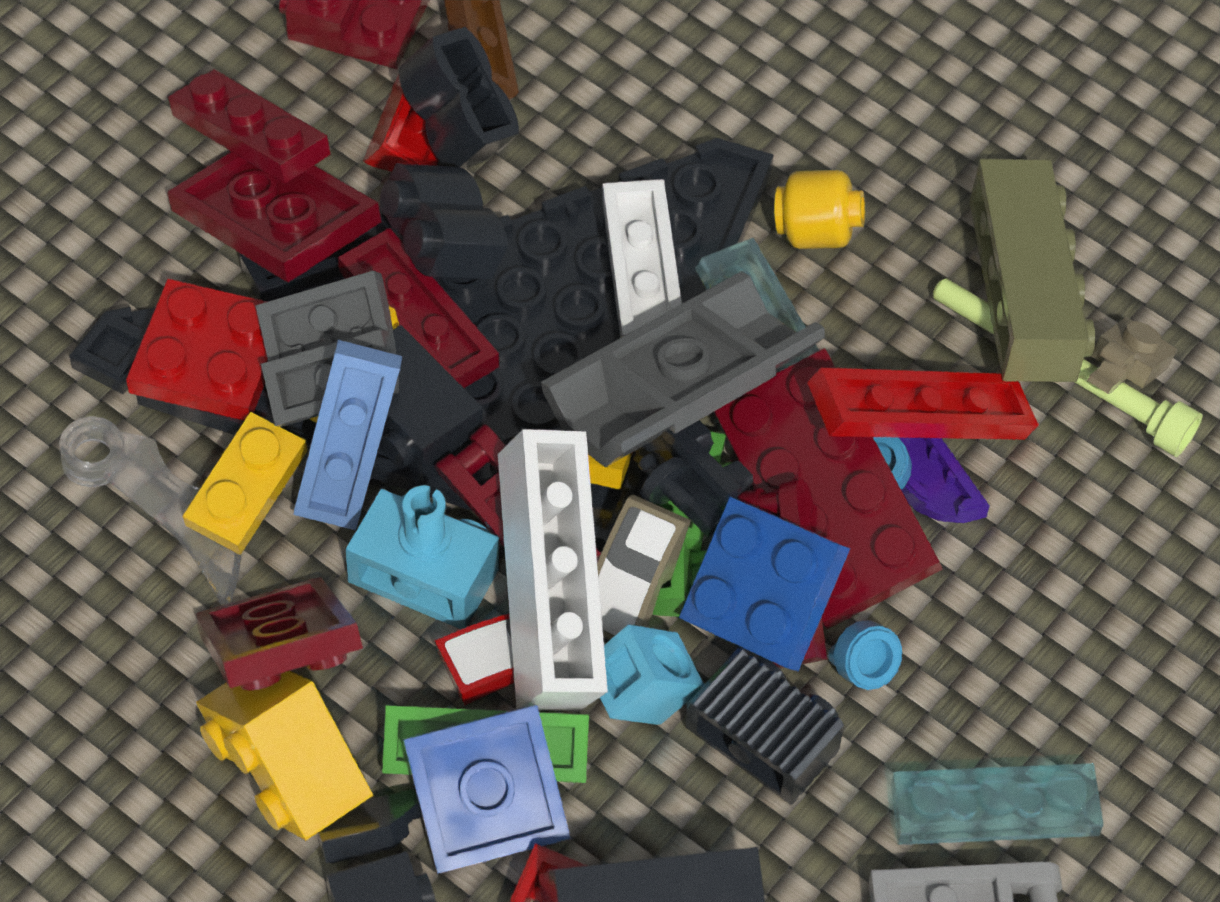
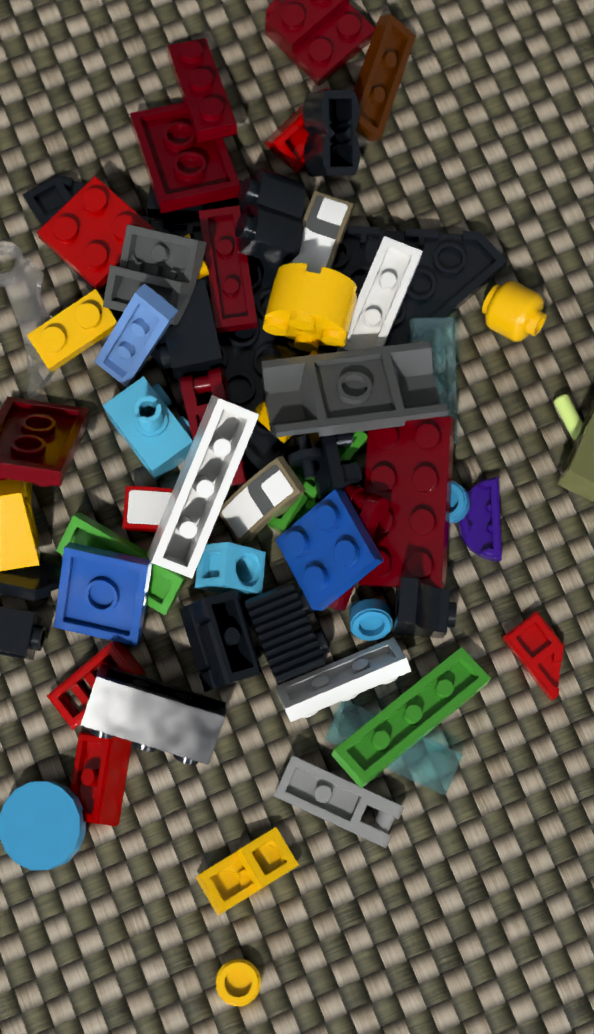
camera: 30 degrees right, 20 degrees up
red plate [807,368,1039,440] -> none
none -> black brick [179,590,263,692]
none -> yellow brick [263,263,358,352]
none -> white plate [275,637,411,722]
none -> slope [290,191,354,274]
none -> bright green plate [332,647,491,788]
none -> black arch [392,577,457,638]
none -> red tile [502,611,564,701]

